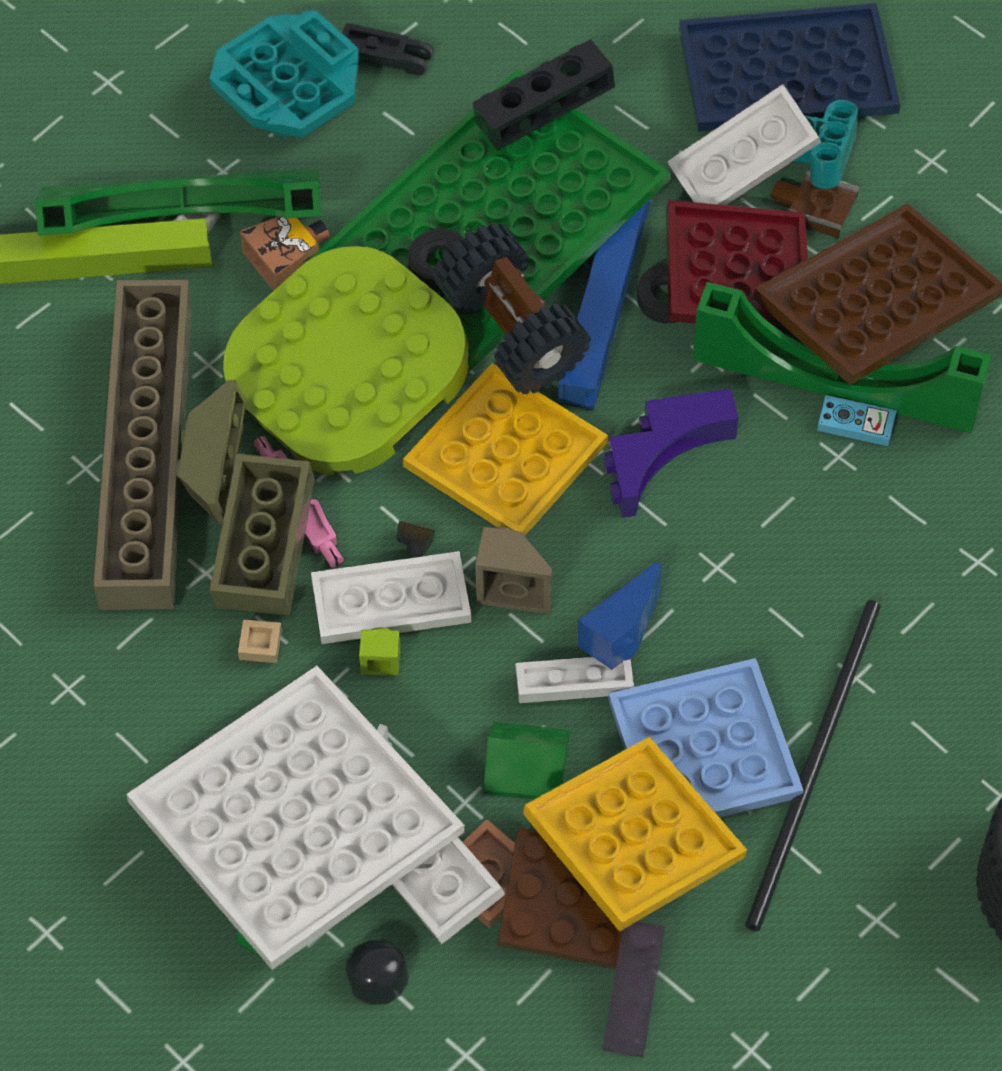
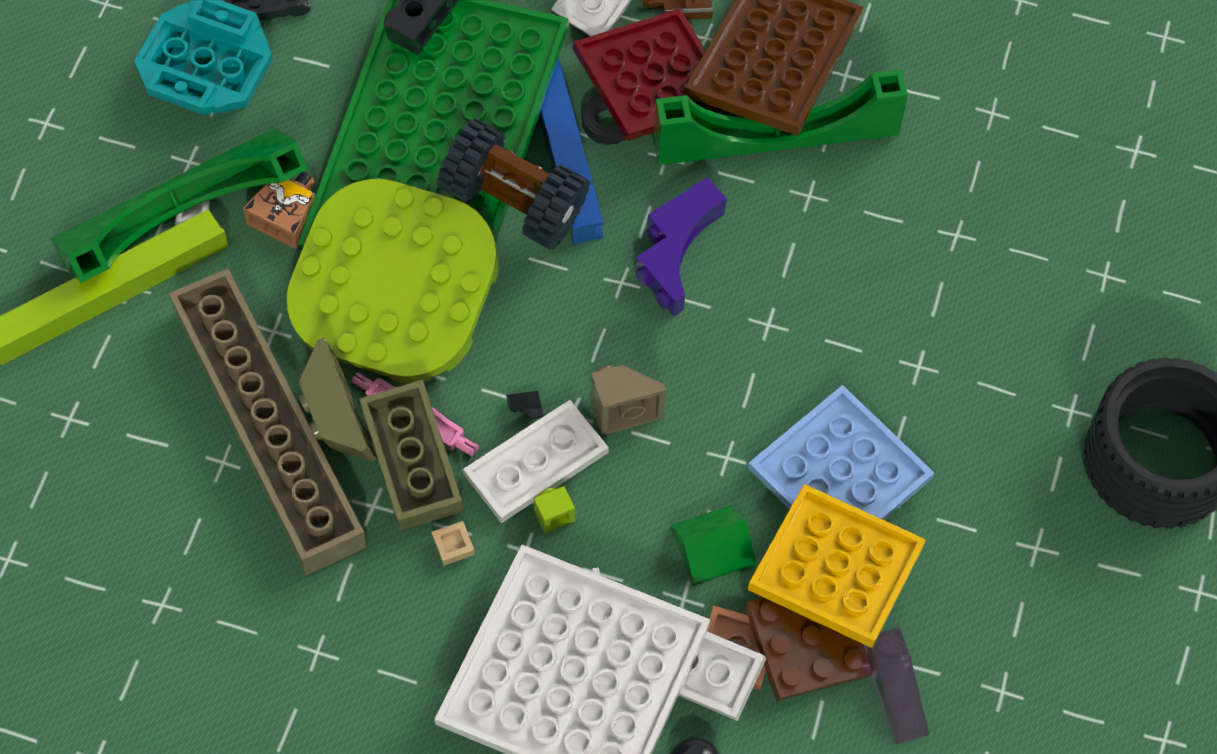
camera: 30 degrees left, 5 degrees up
yellow plate [403,363,608,536] -> none
black tyre [407,228,464,289] -> none
white plate [515,657,634,703] -> none
blue slope [578,562,662,670] -> none
black piece [745,600,881,931] -> none
medium azure tile [817,395,897,446] -> none

